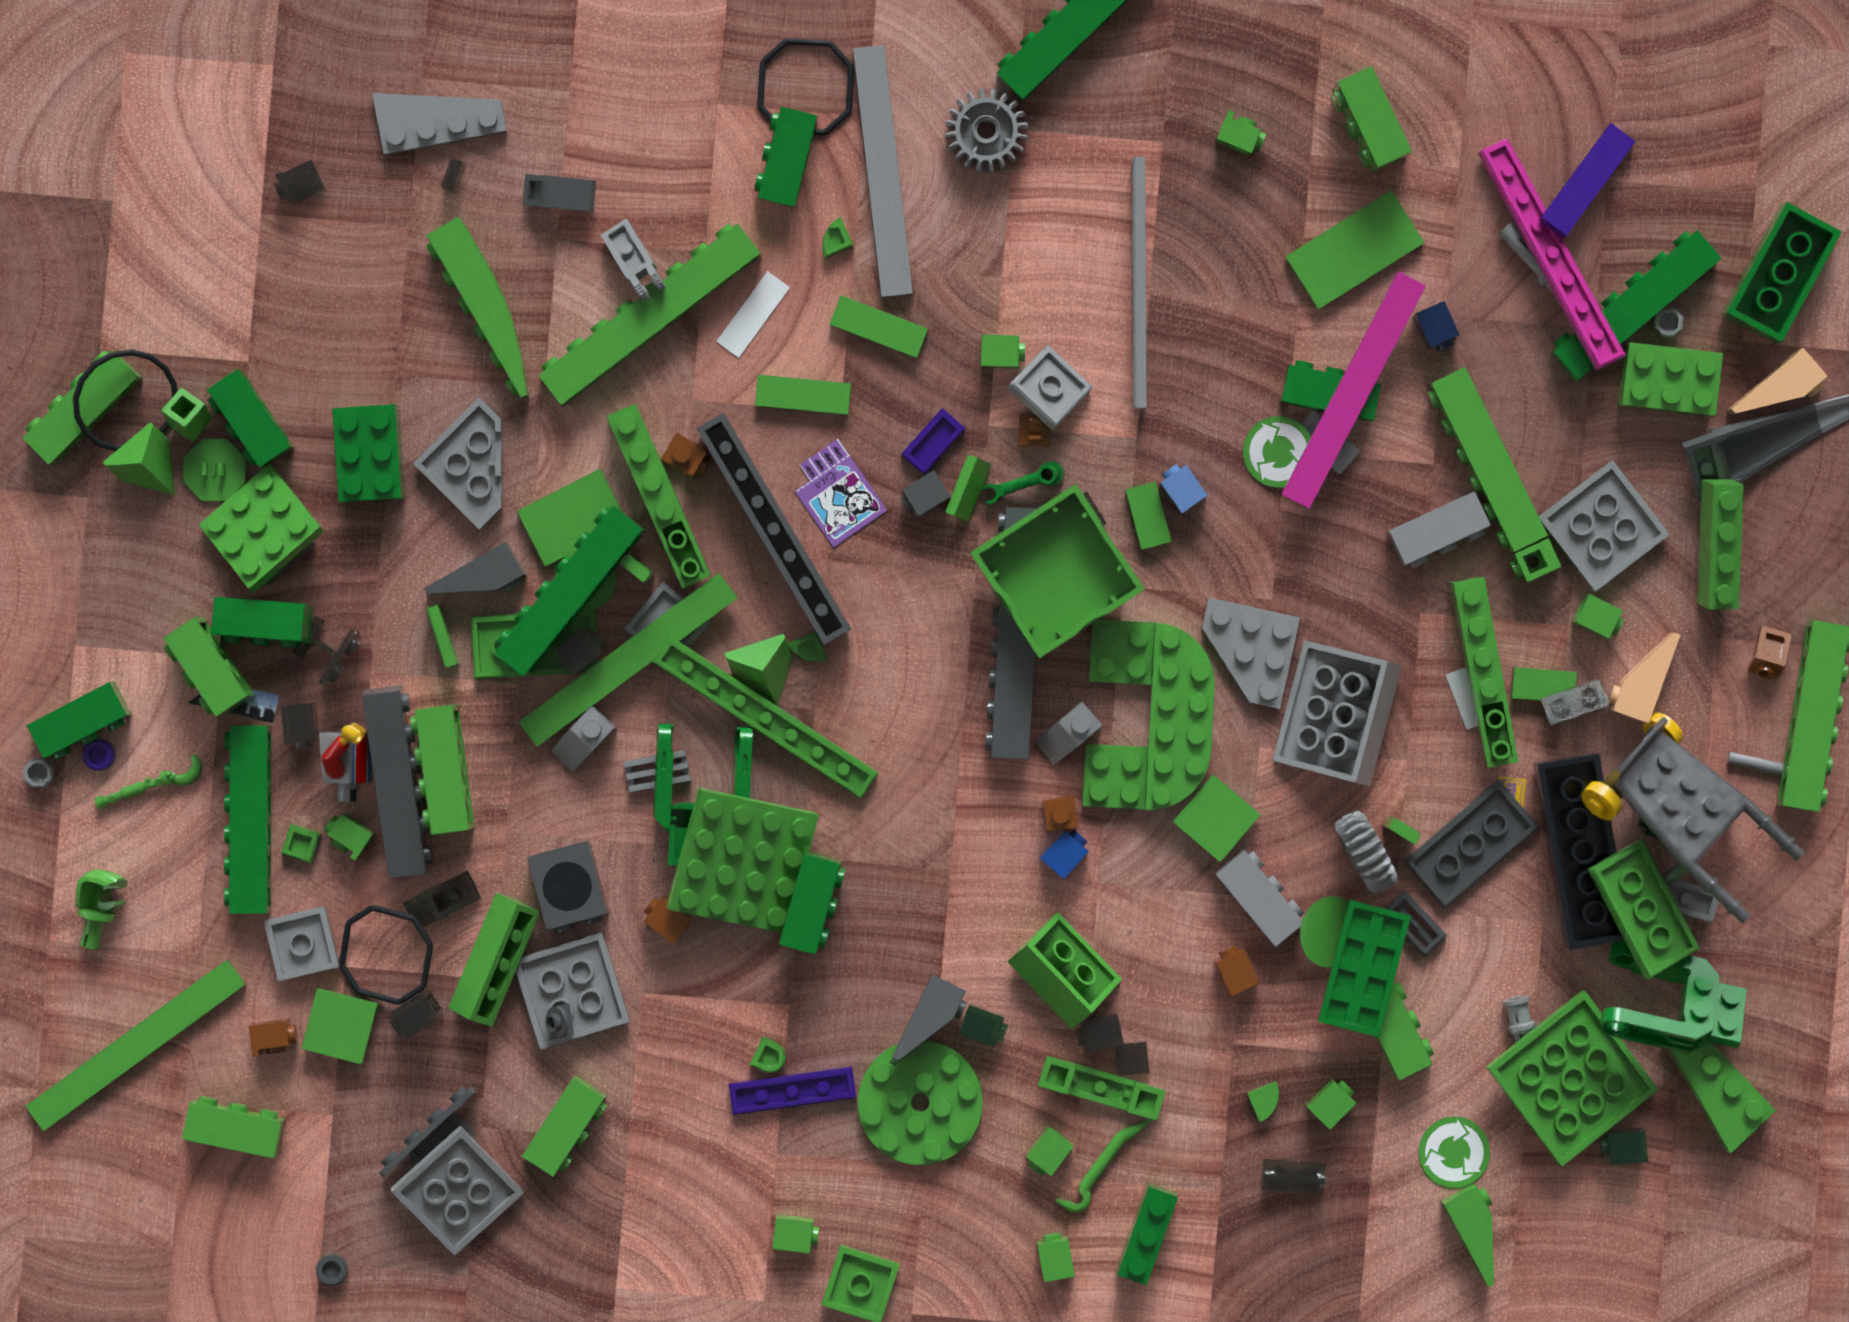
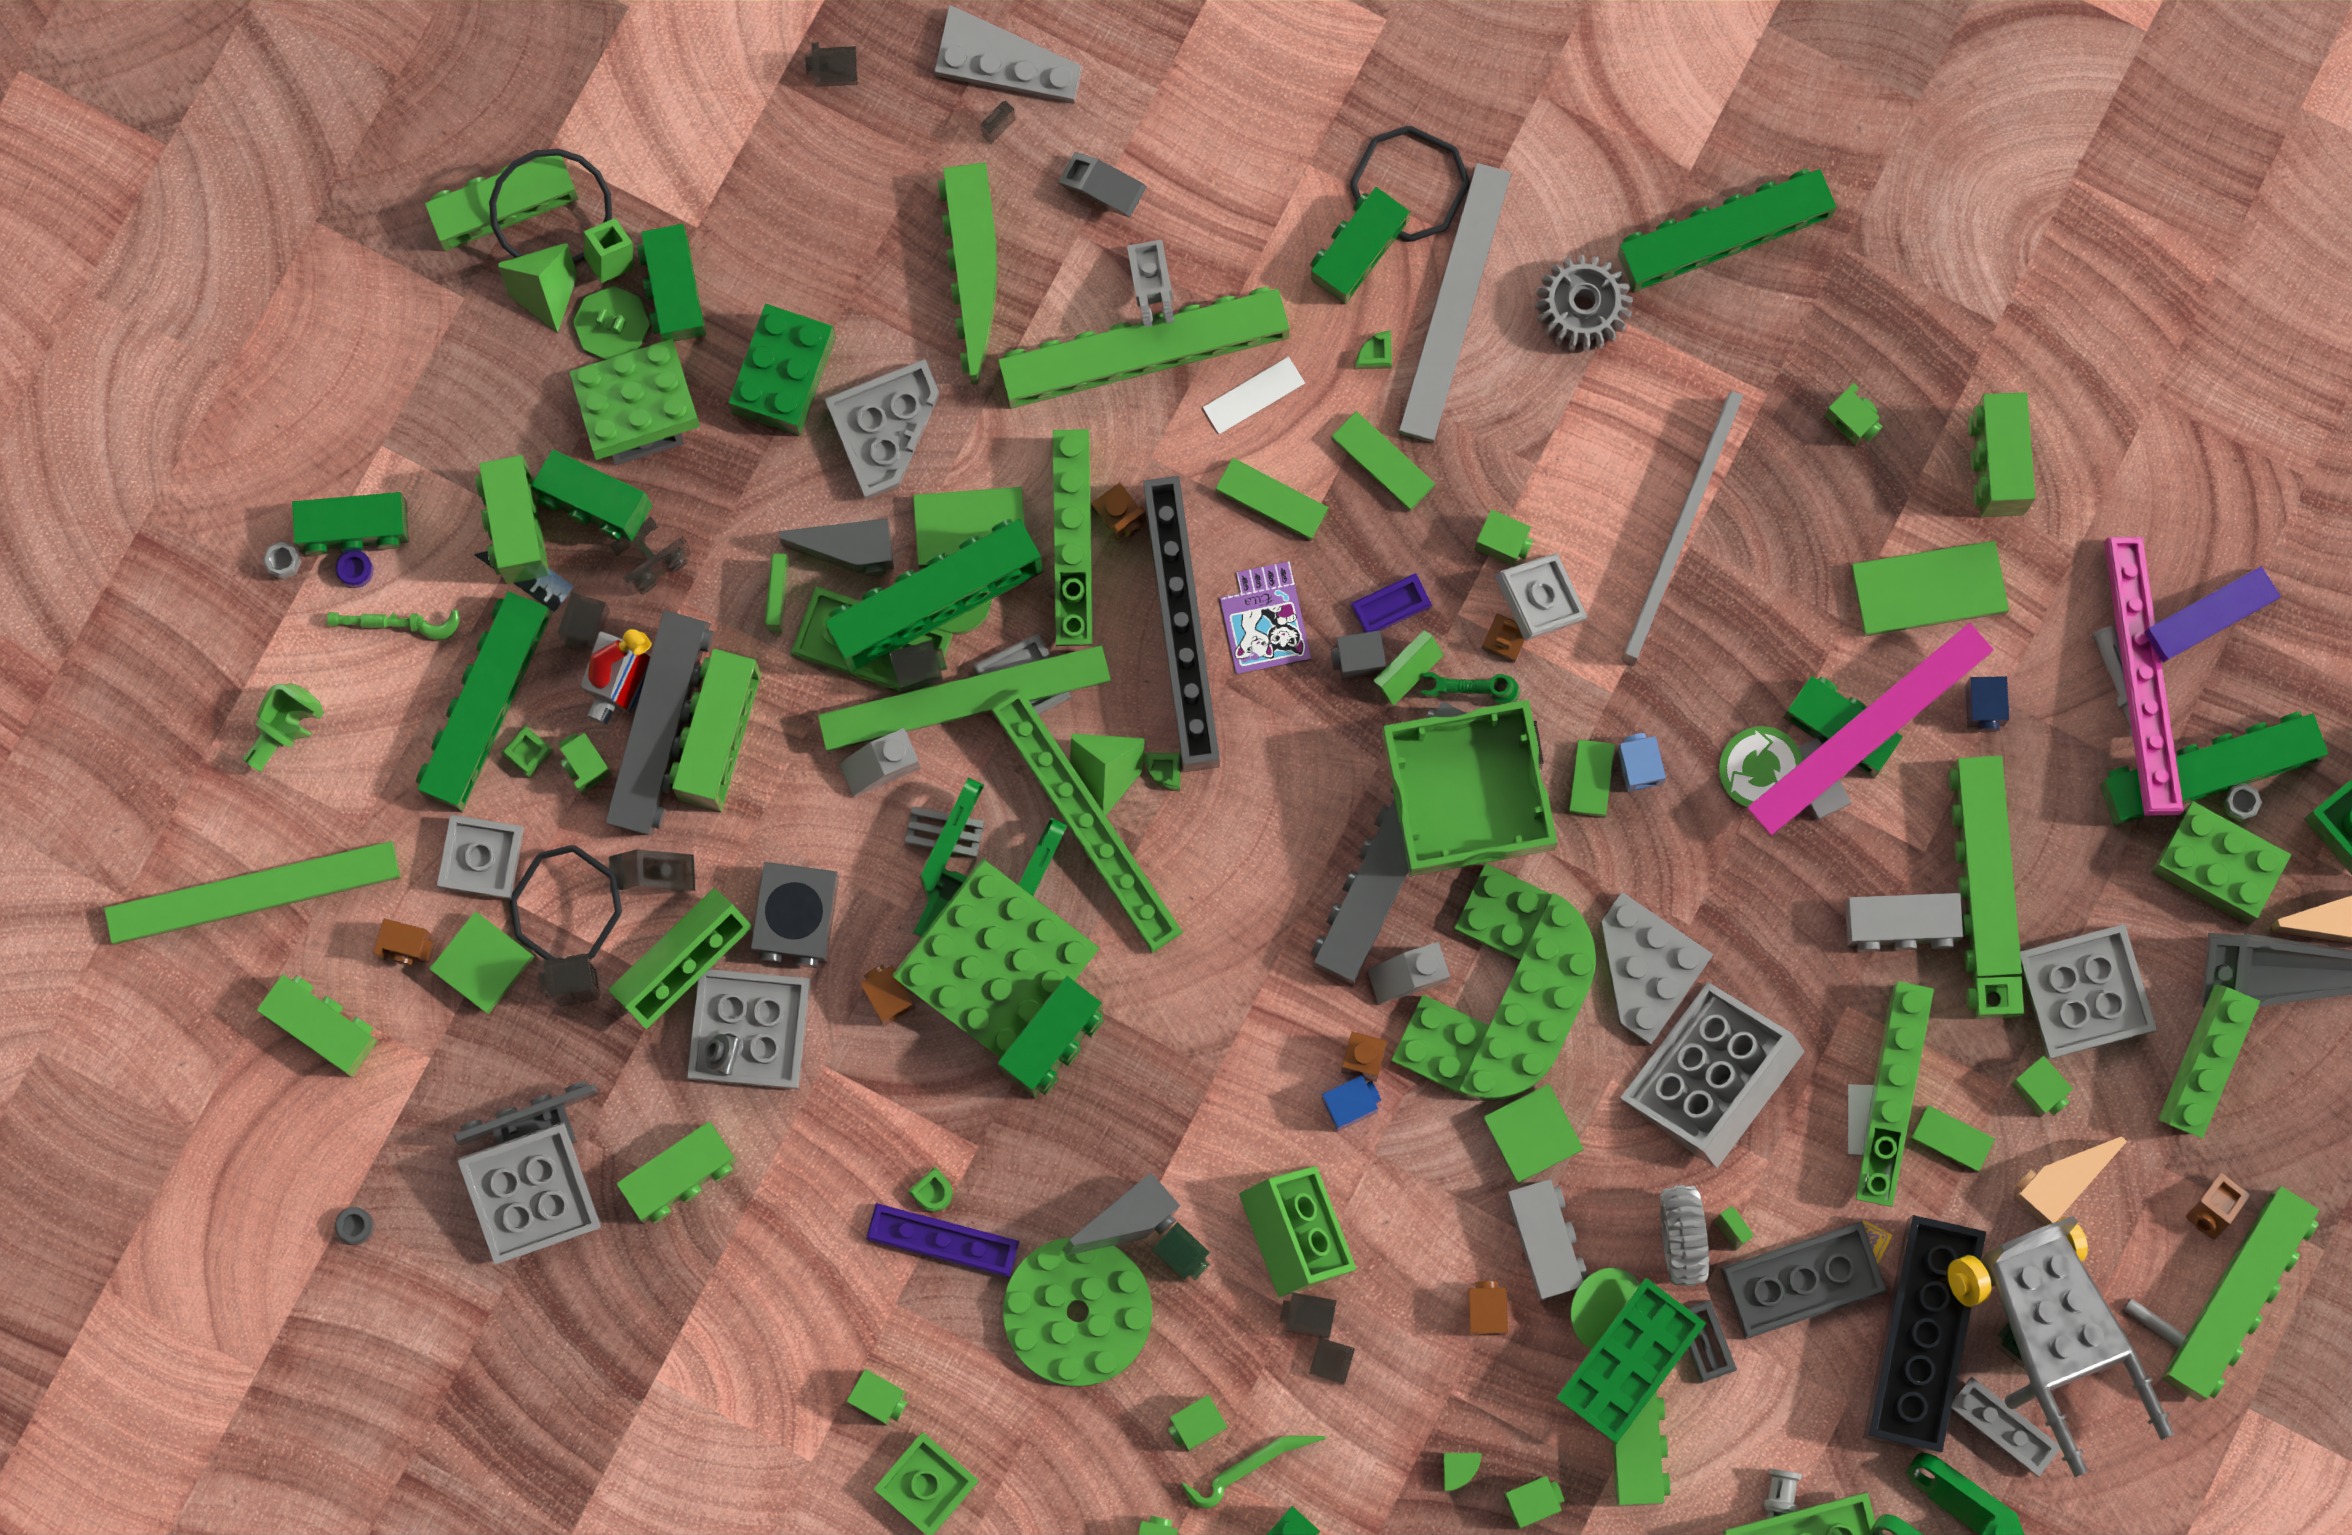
camera: 20 degrees right, 10 degrees down
bright green tile [619,554,654,583] -> none
bright green slope [1037,1056,1166,1121] -> none
clear smoke hinge [1540,679,1610,726] -> none
bright green tile [1588,839,1700,980] -> none

